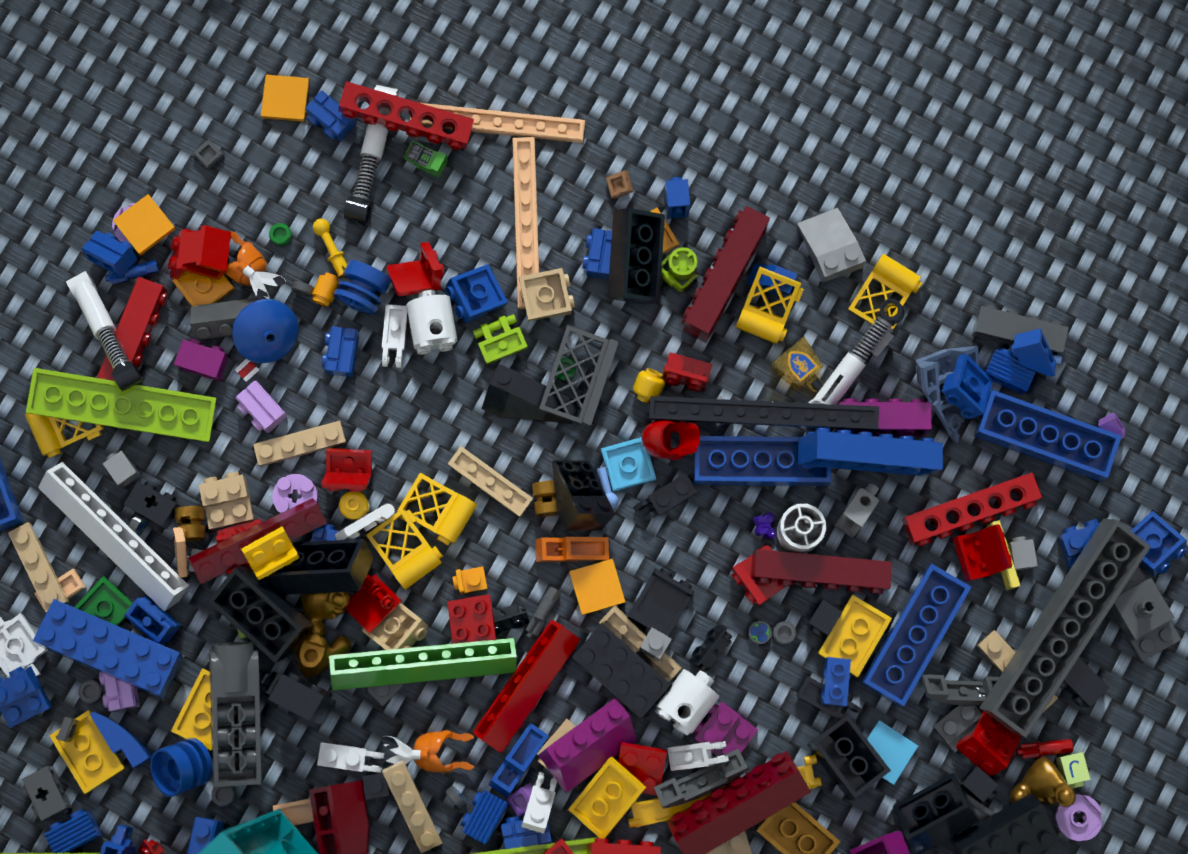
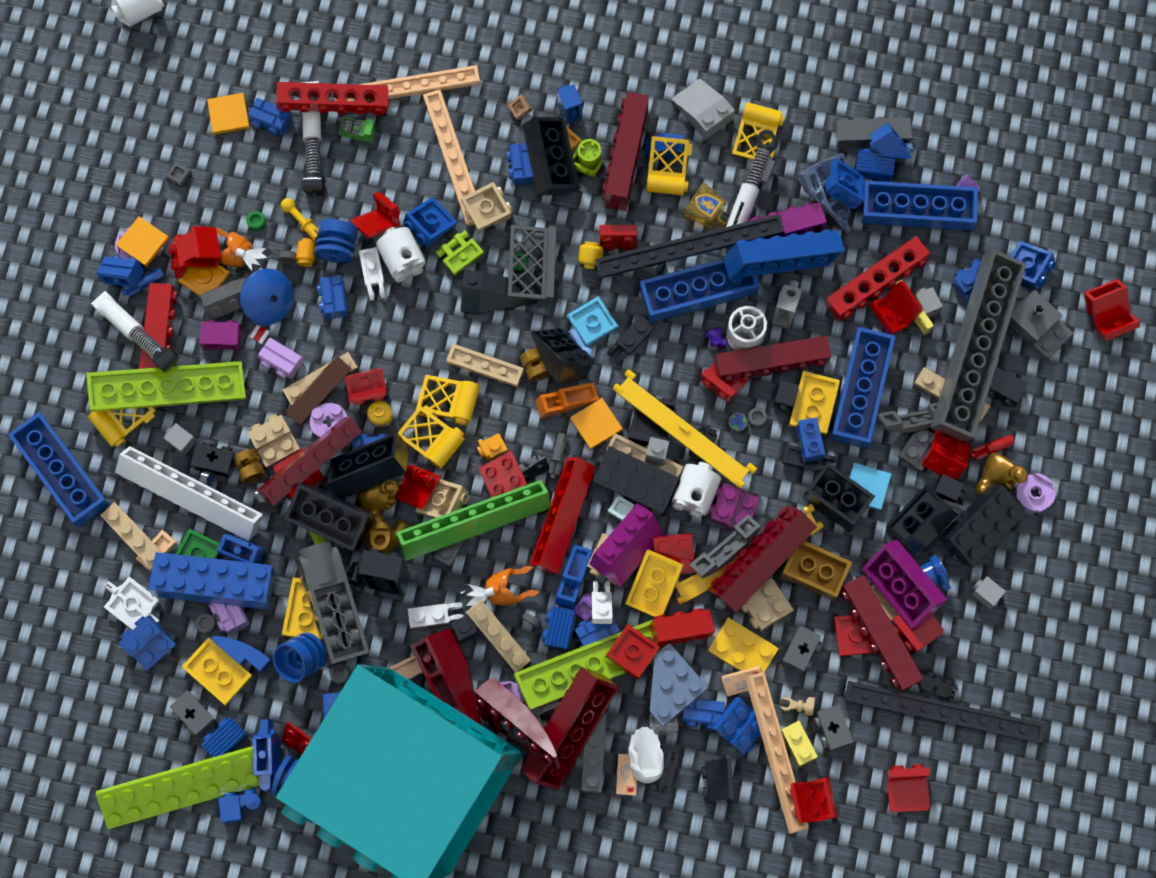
camera: 15 degrees left, 5 degrees down
dark grey tile [56,717,79,742] -> none
light nougat tile [173,527,188,578] -> none
yellow bracket [241,527,299,580] -> none
white hinge [335,503,395,540] -> none
red piece [641,420,700,460] -> none
white hinge [667,741,729,771] -> none
yellowish green brick [1056,752,1090,788] -> none
none -> reddish brown tile [285,355,352,425]
none -> light aqua plate [608,495,635,521]
none -> yellow piece [612,369,758,489]

